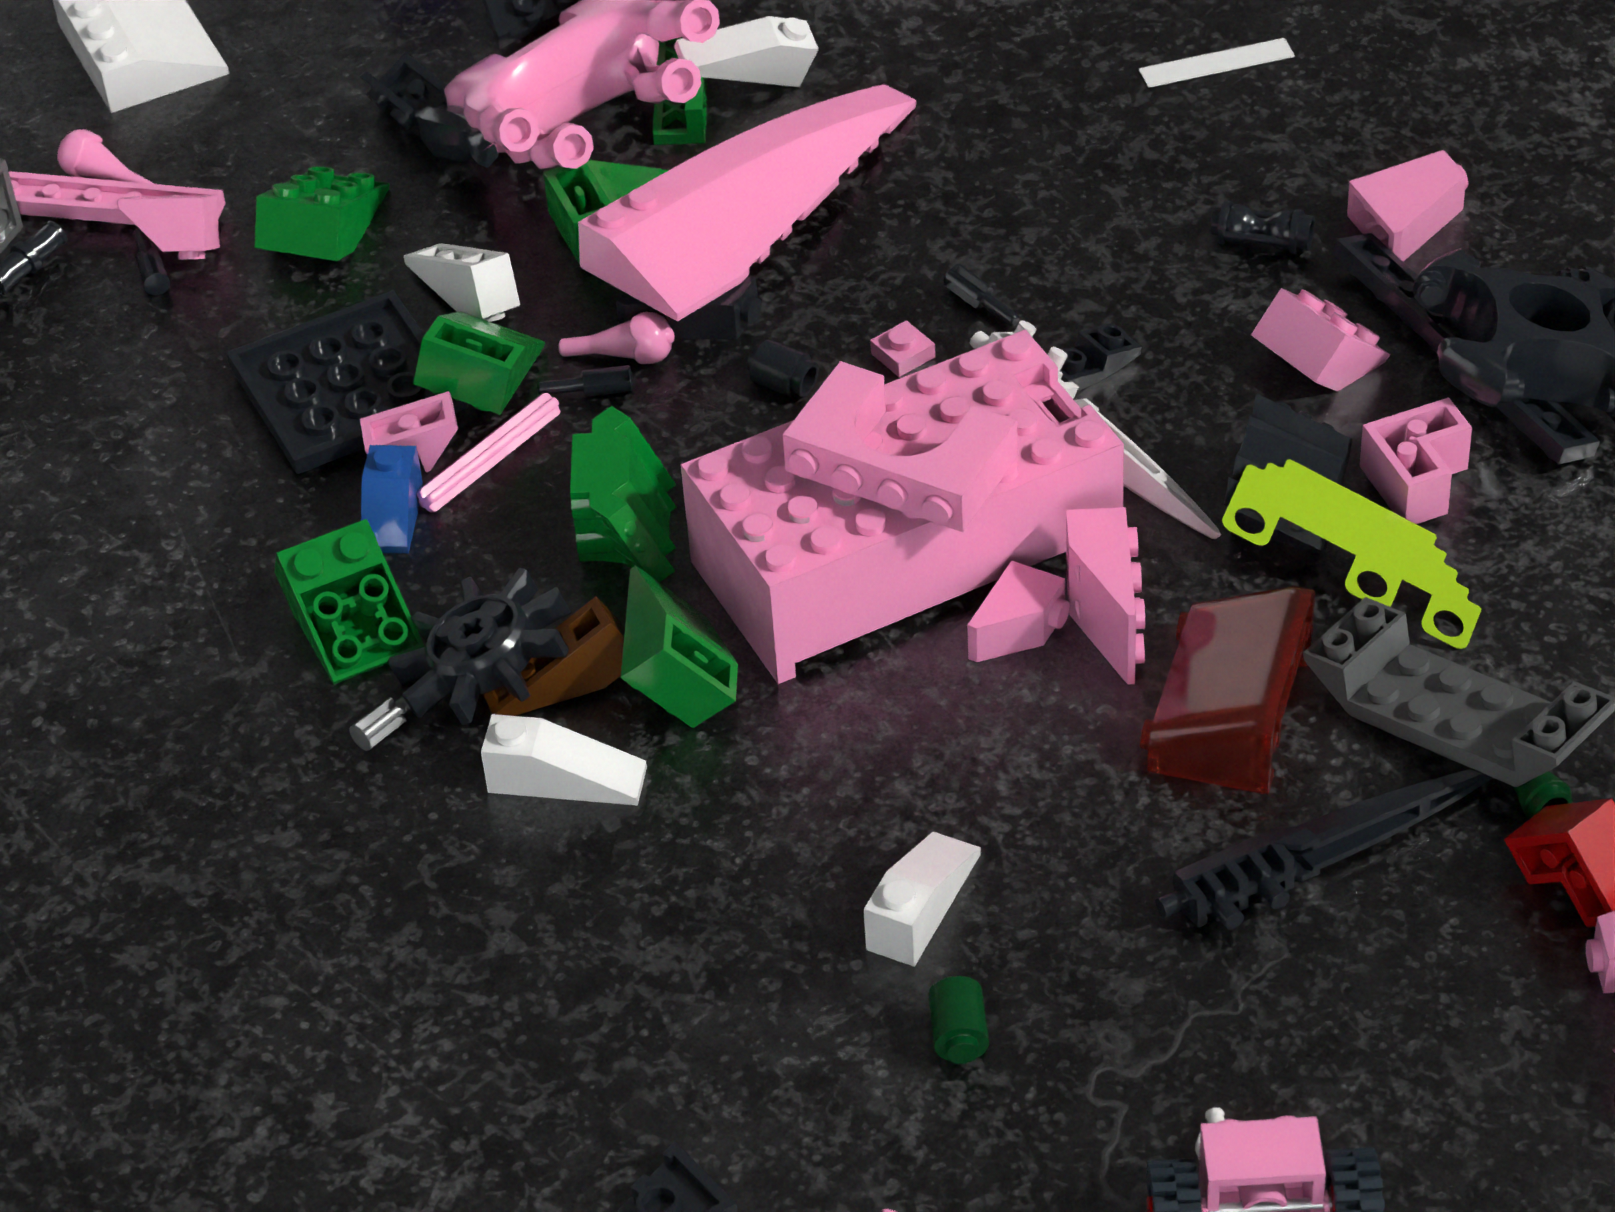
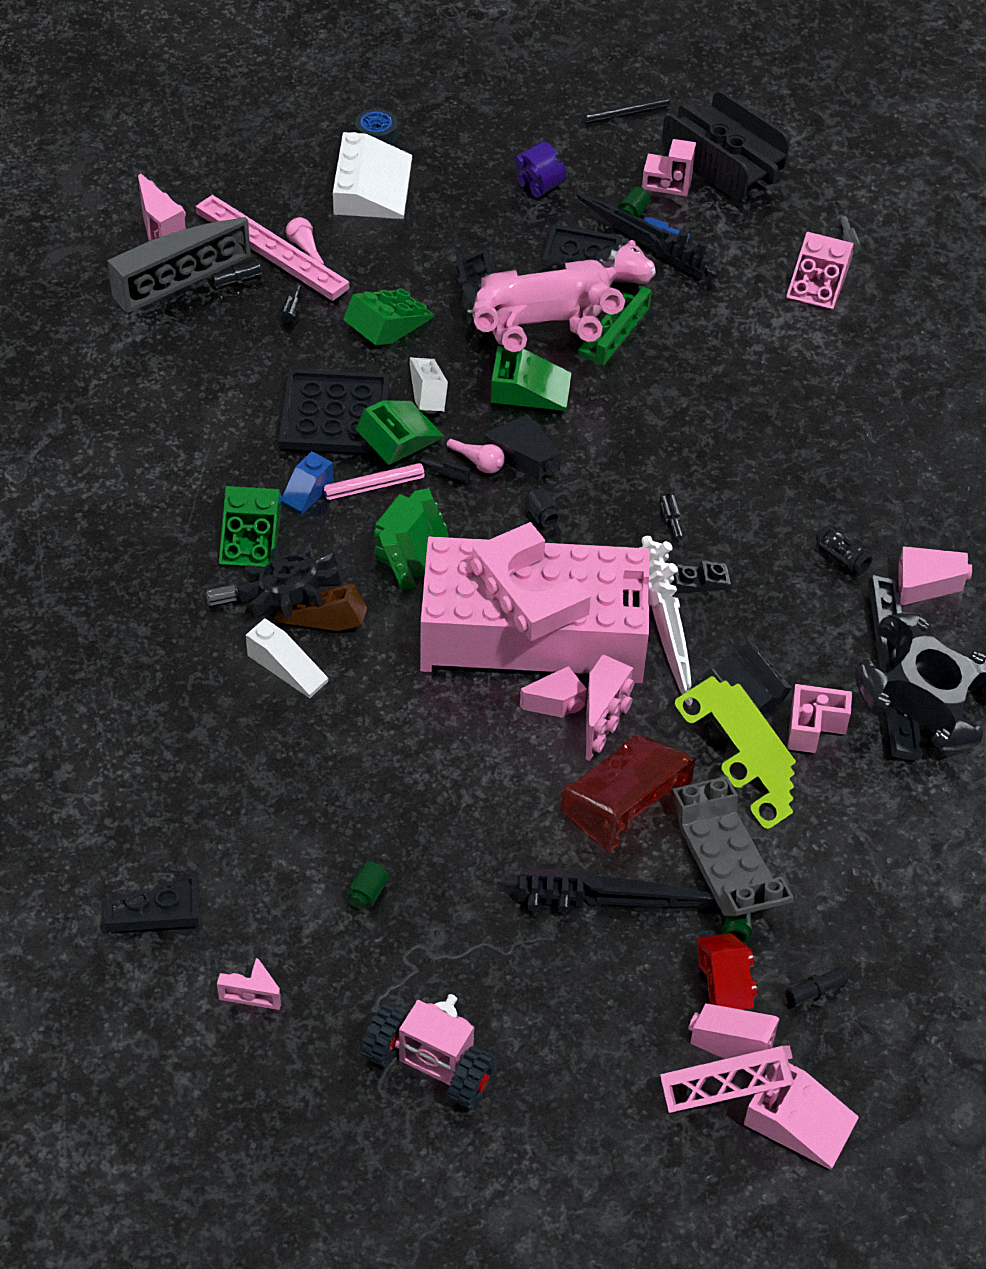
camera: 25 degrees right, 5 degrees up
bright pink slope [118,195,220,259] -> none
bright pink slope [360,391,458,473] -> none
bright pink wedge [578,84,916,321] -> none
green slope [621,565,738,728] -> none
white slope [674,16,818,87] -> none
white slope [863,832,981,967] -> none
bright pink plate [870,320,935,377] -> none
white sticker [1139,38,1295,87] -> none
bright pink slope [1251,288,1391,392] -> none

